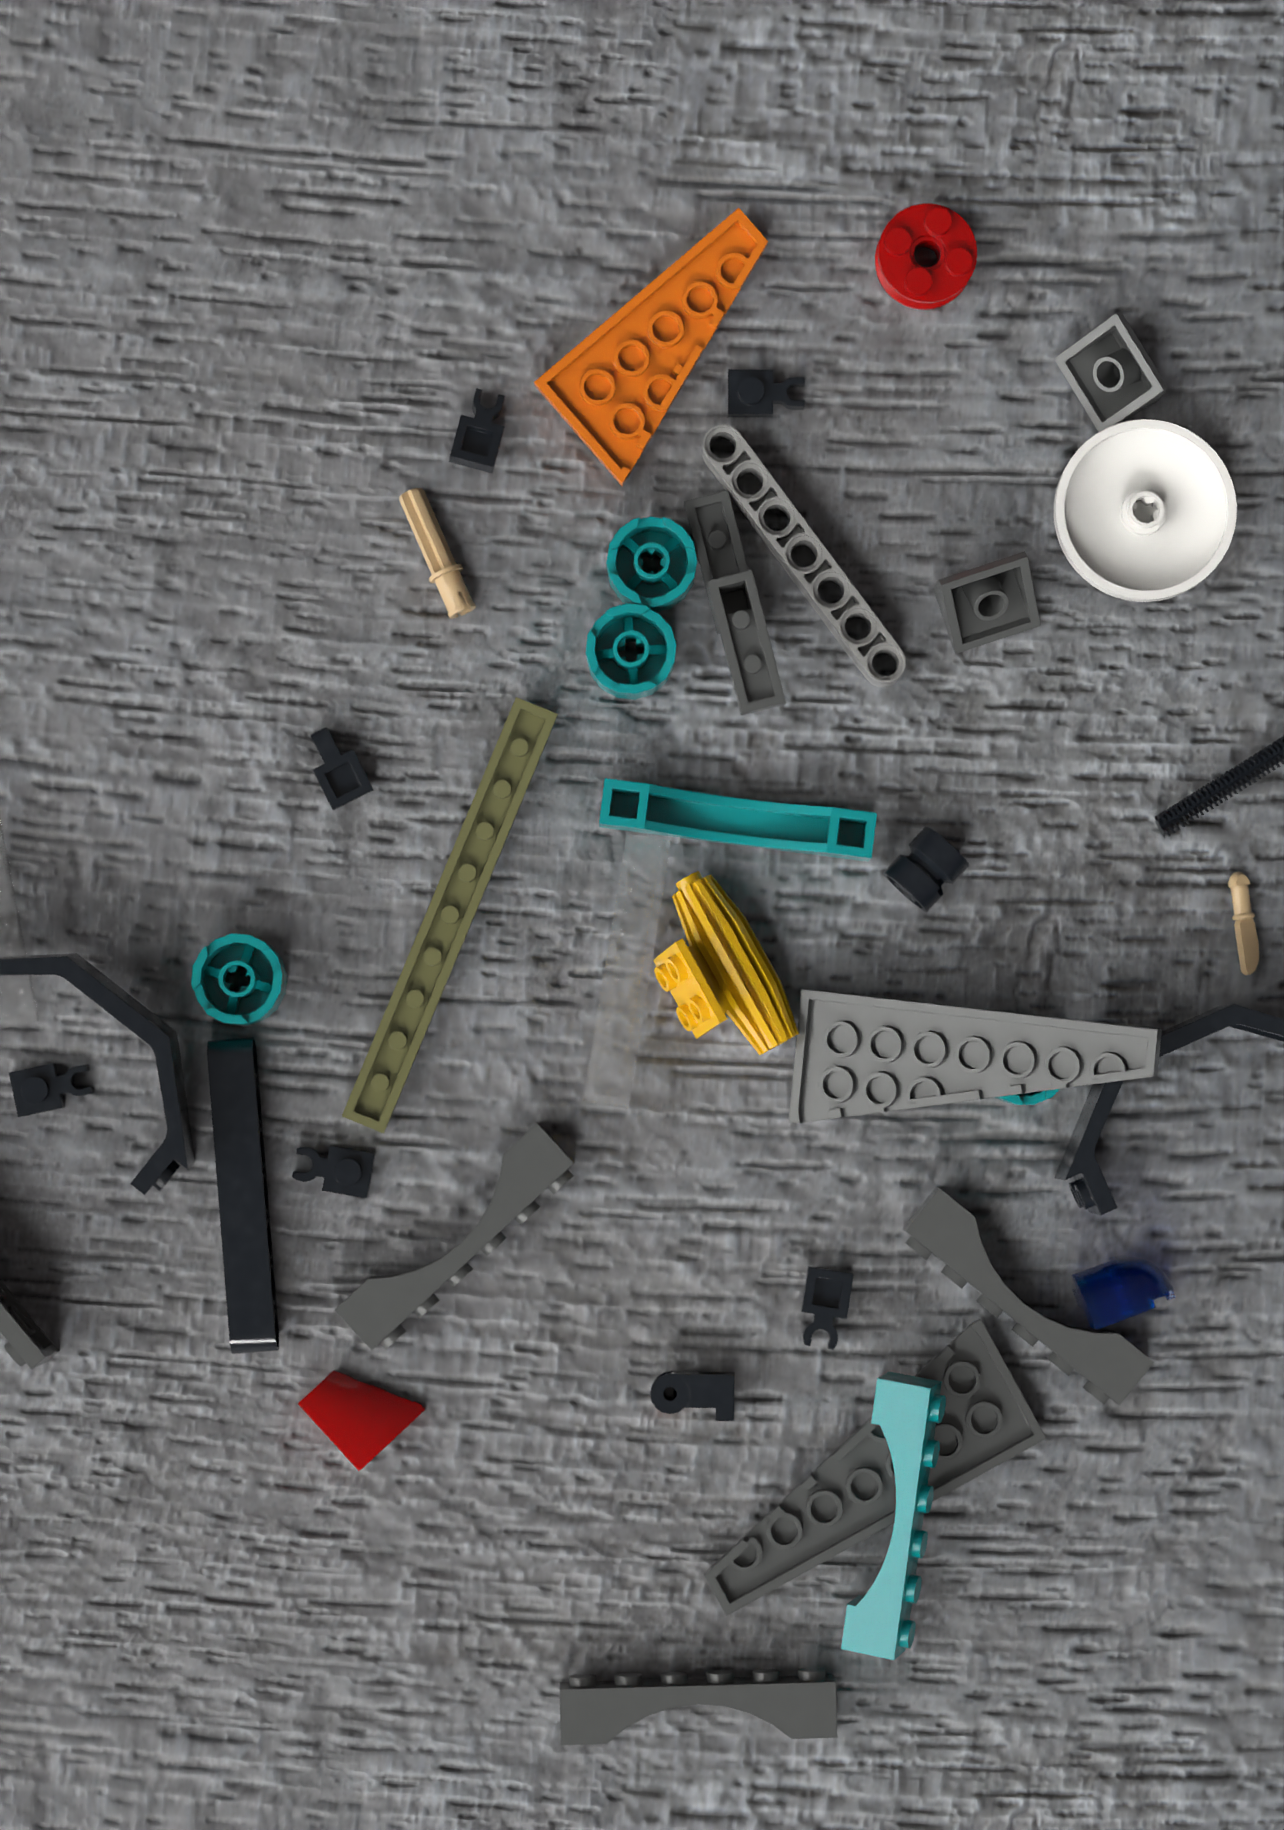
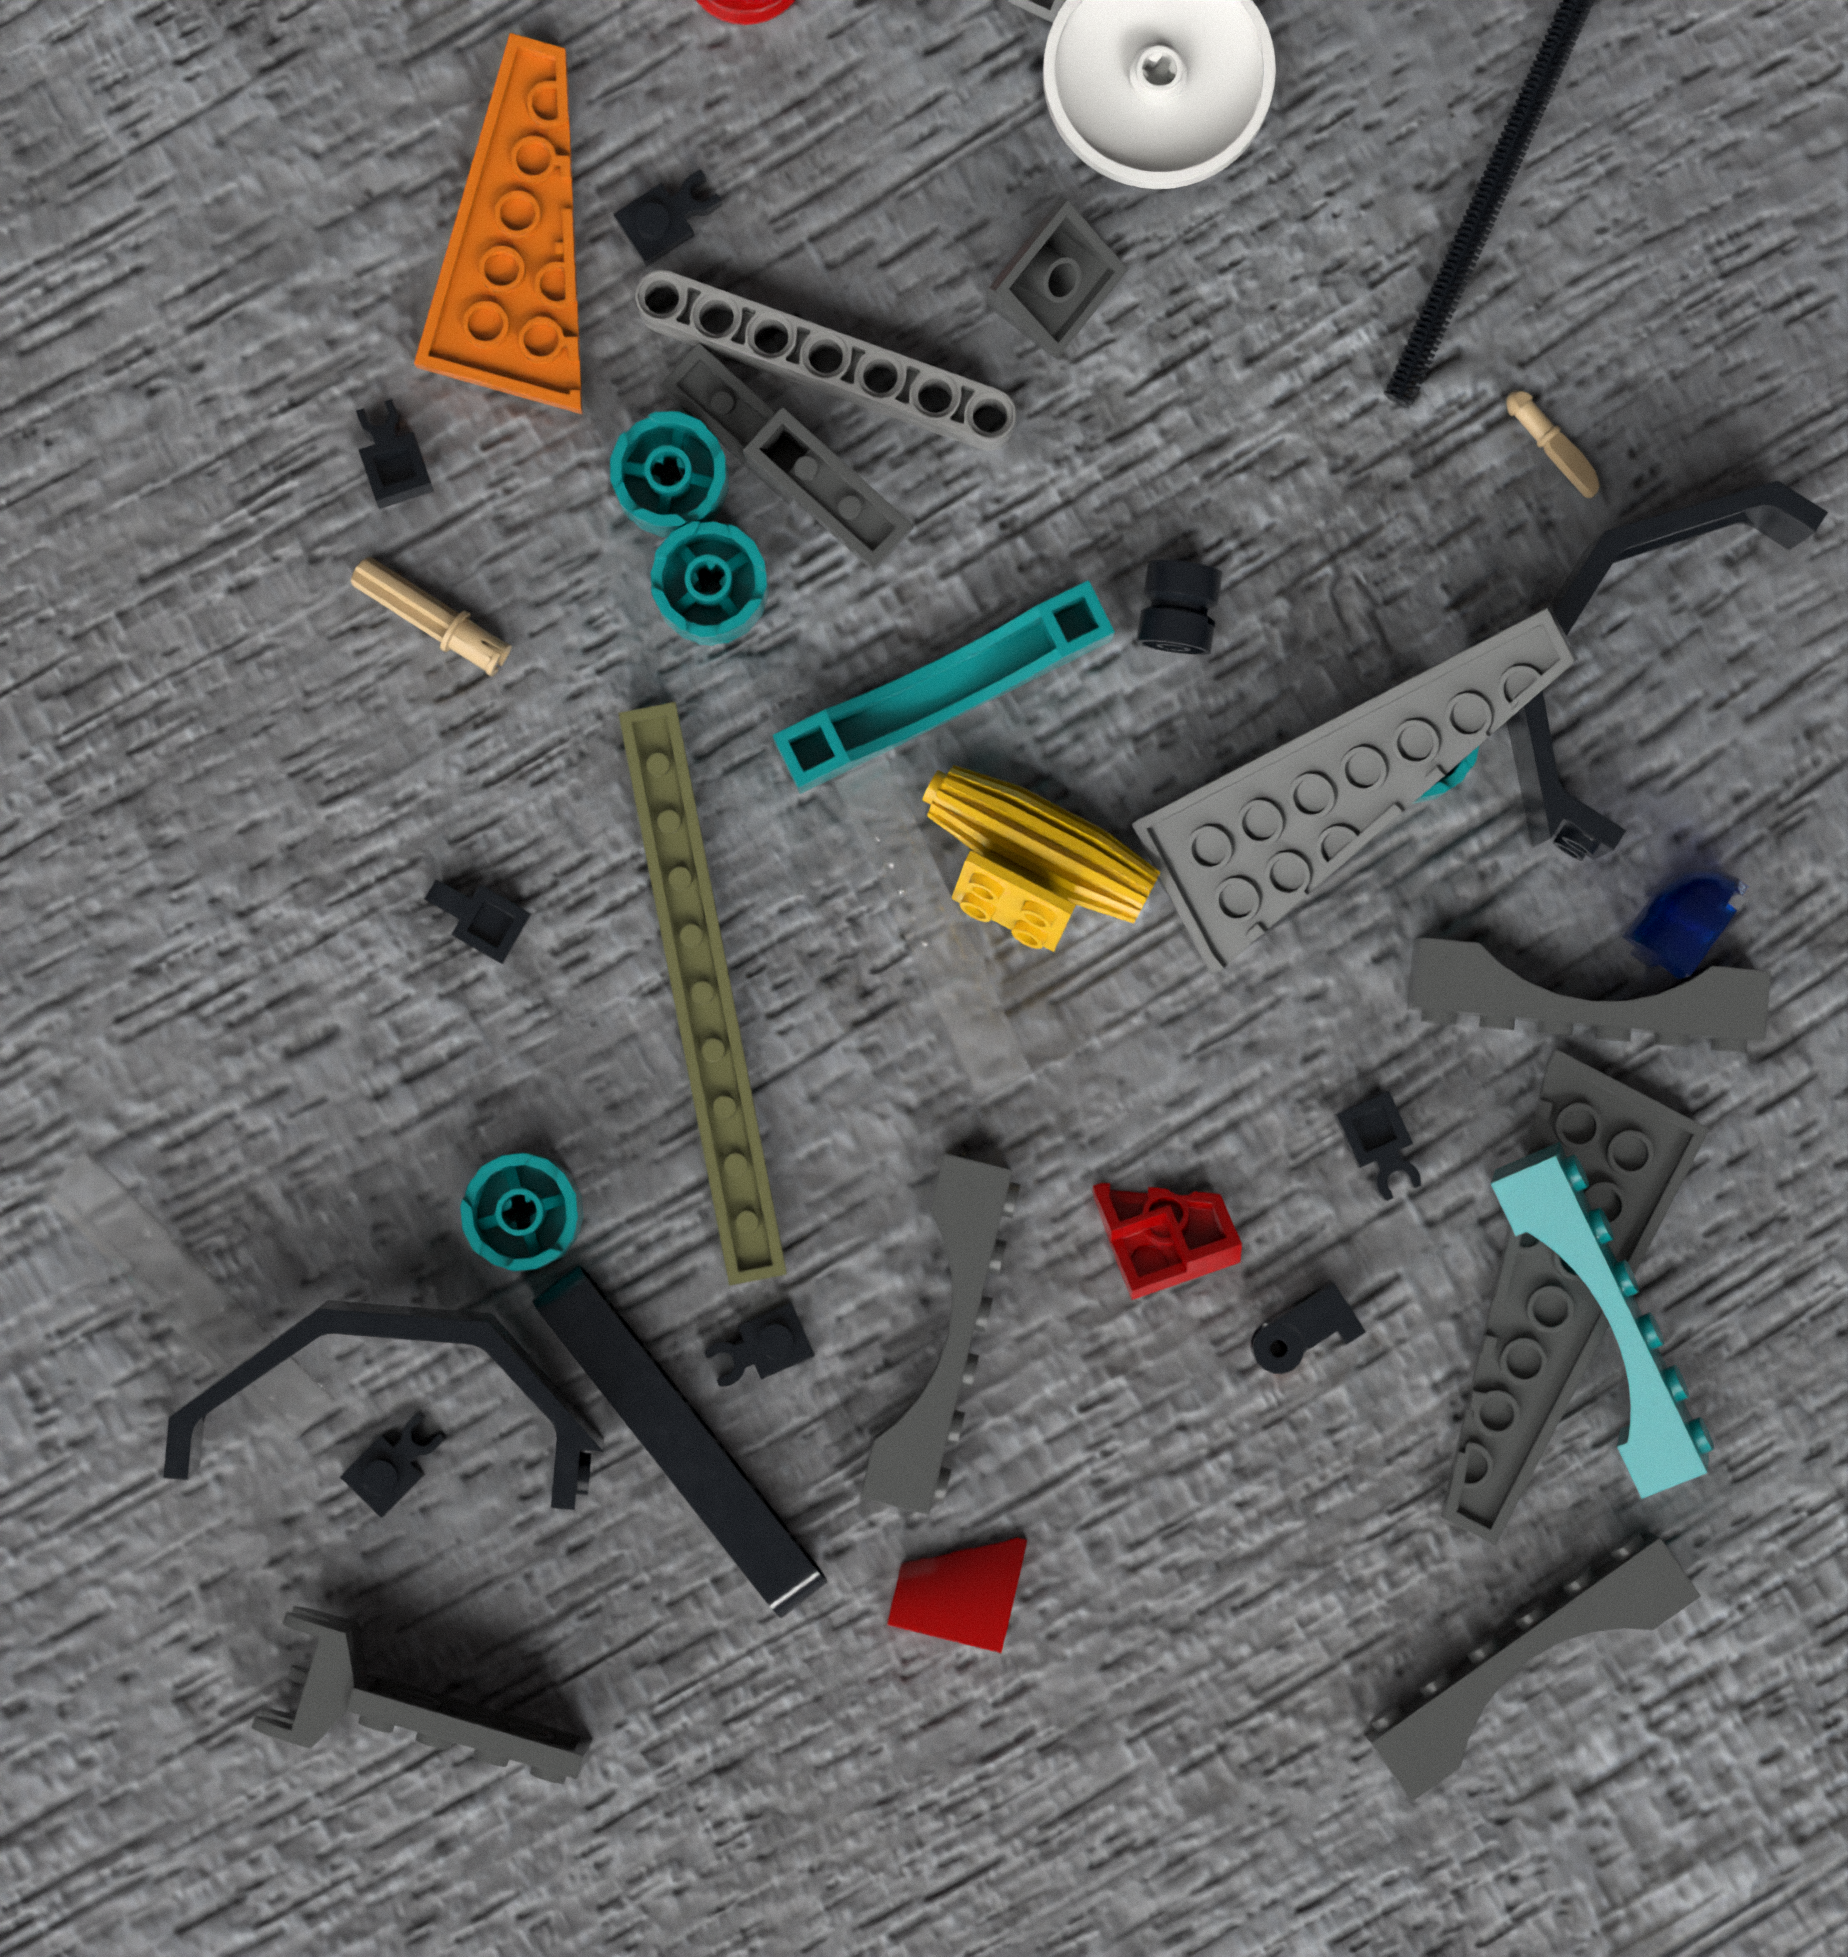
camera: 35 degrees left, 0 degrees up
none -> red slope [1092,1183,1242,1300]

